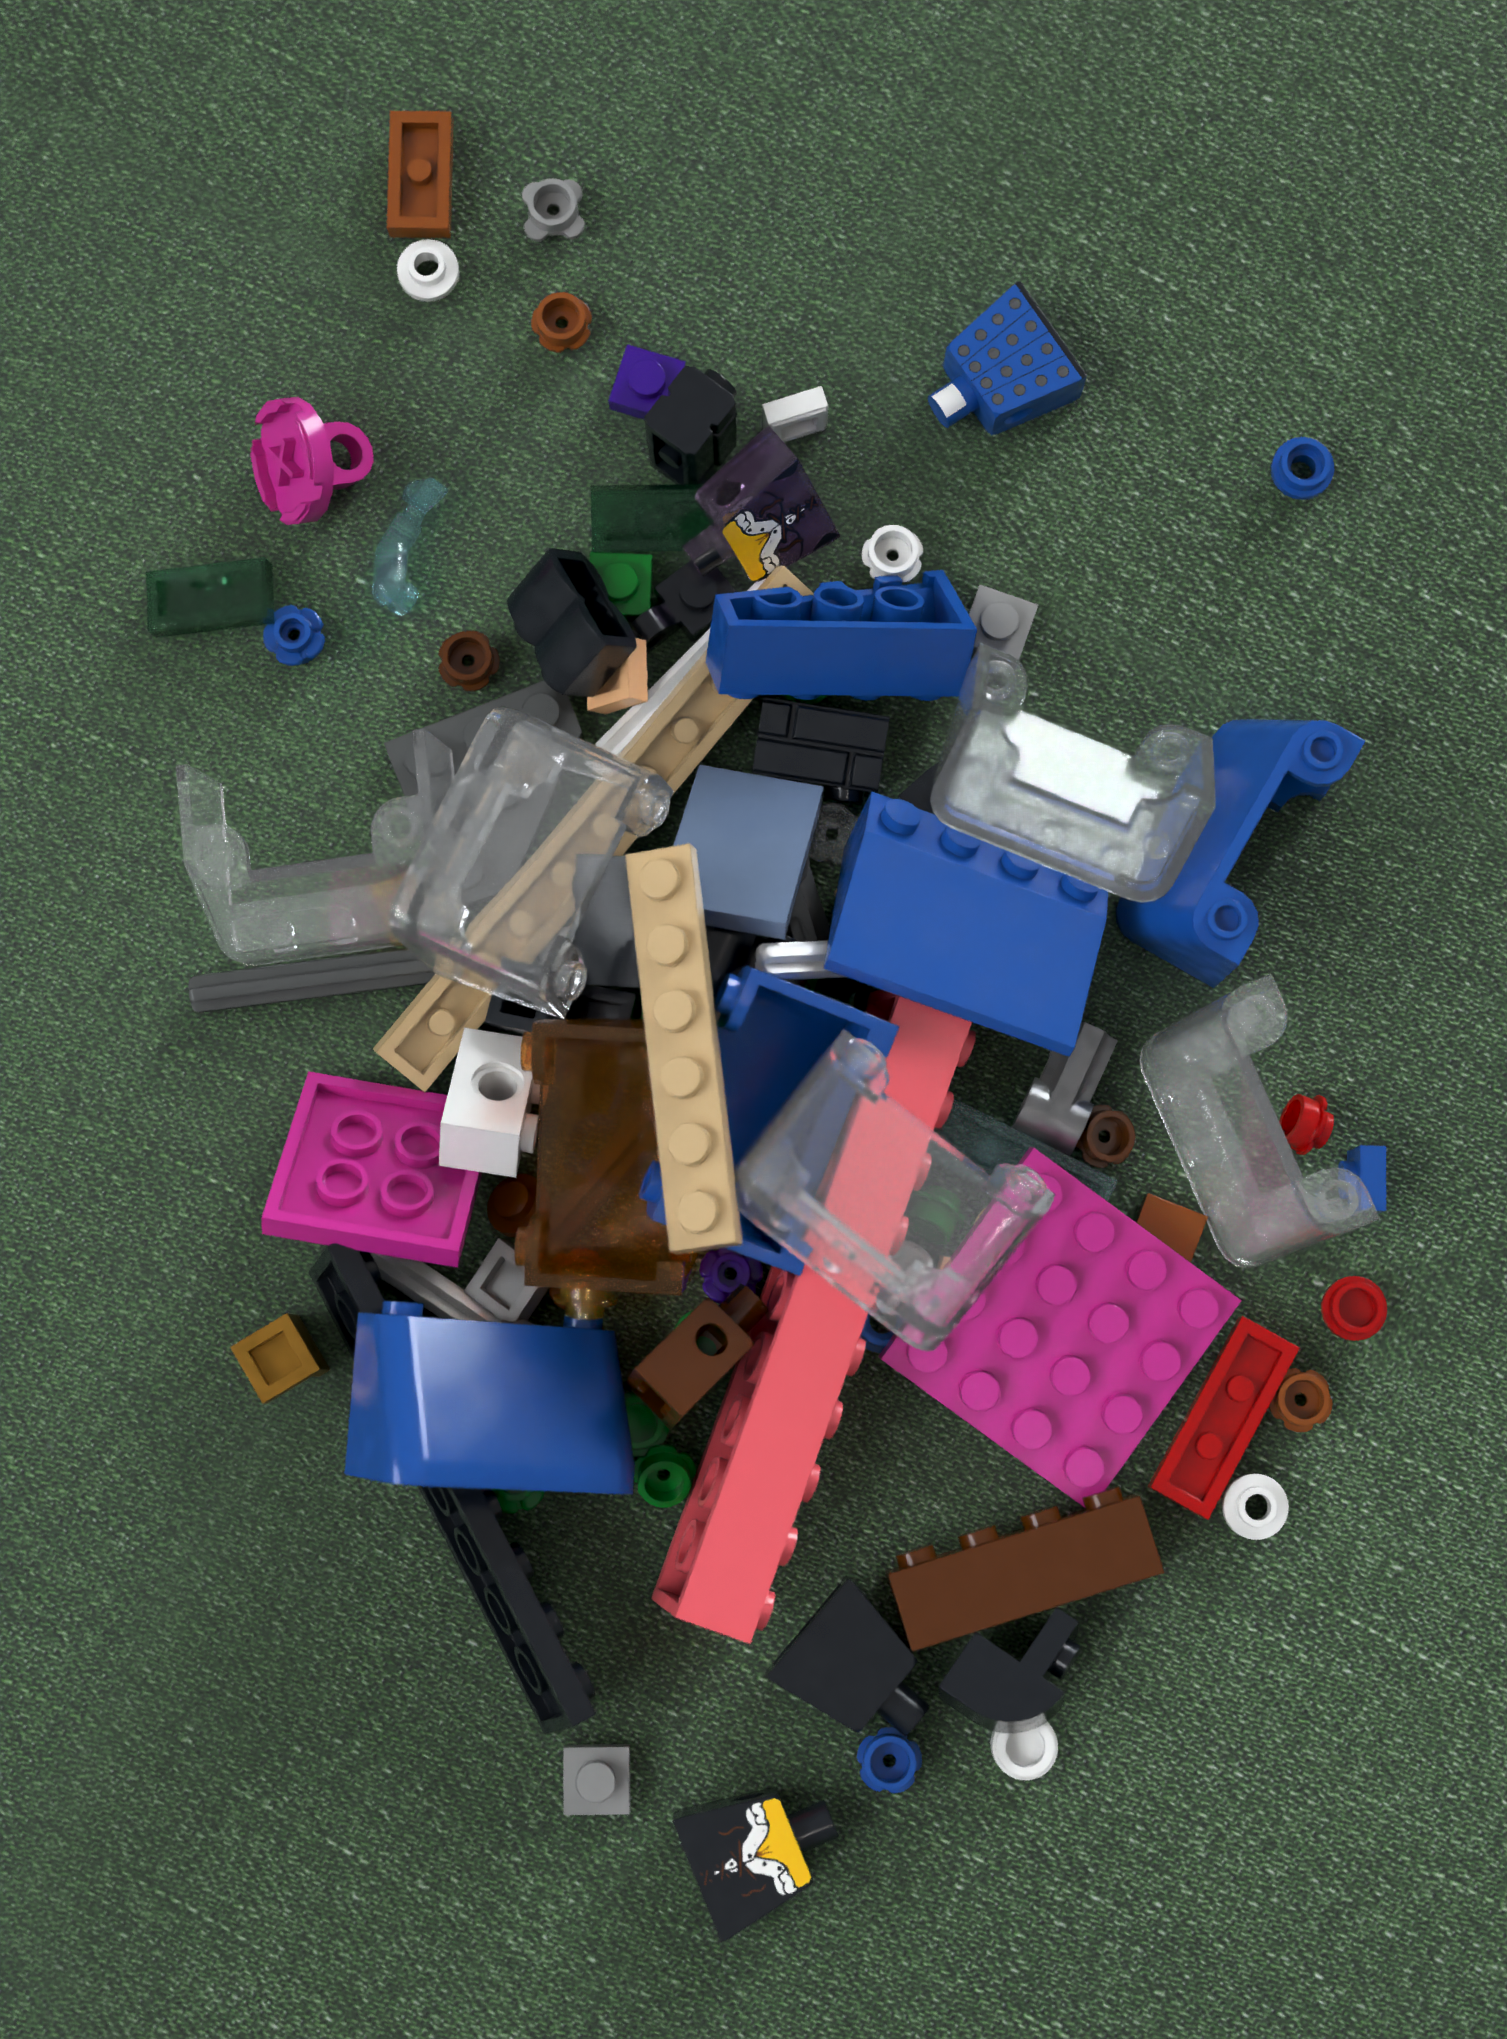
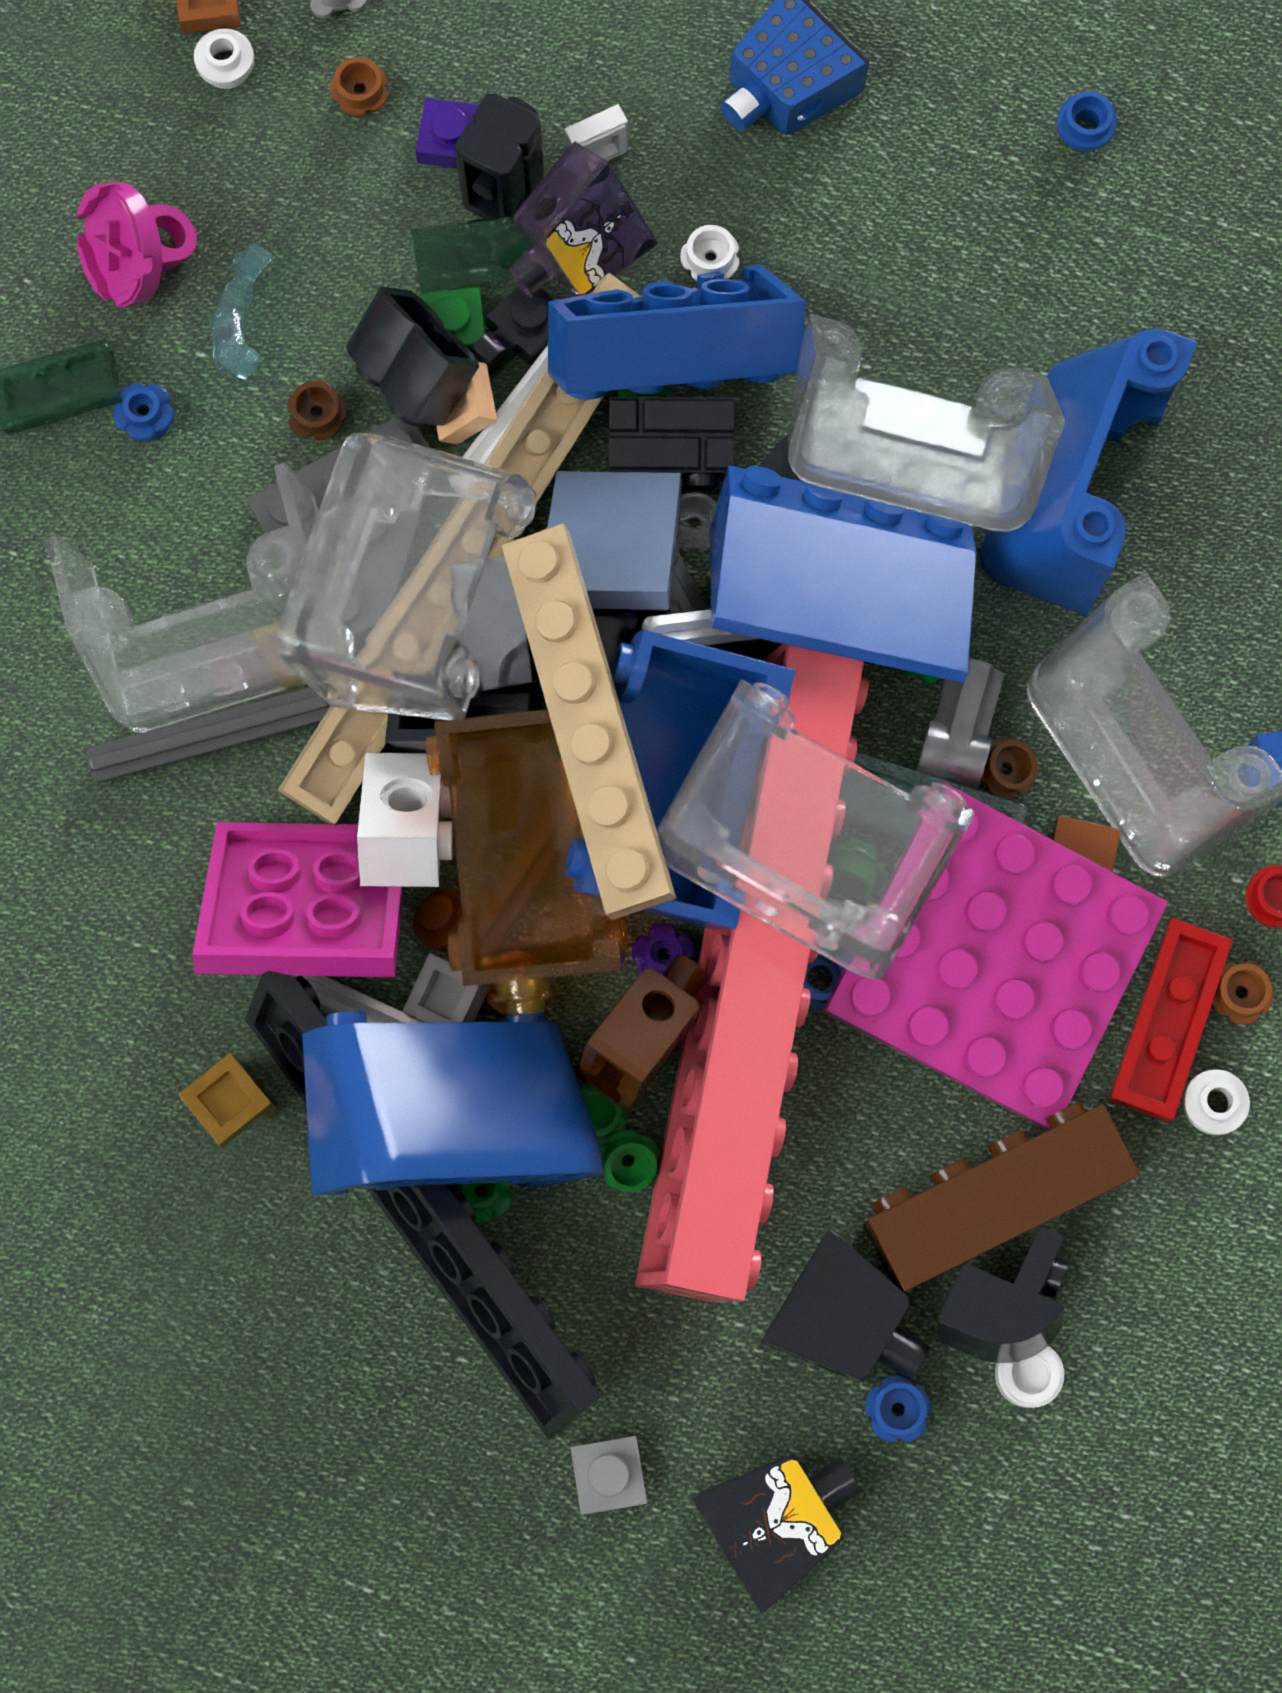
camera: 10 degrees left, 5 degrees down
light grey plate [969,585,1038,668] -> none
red plate [1277,1094,1334,1155] -> none

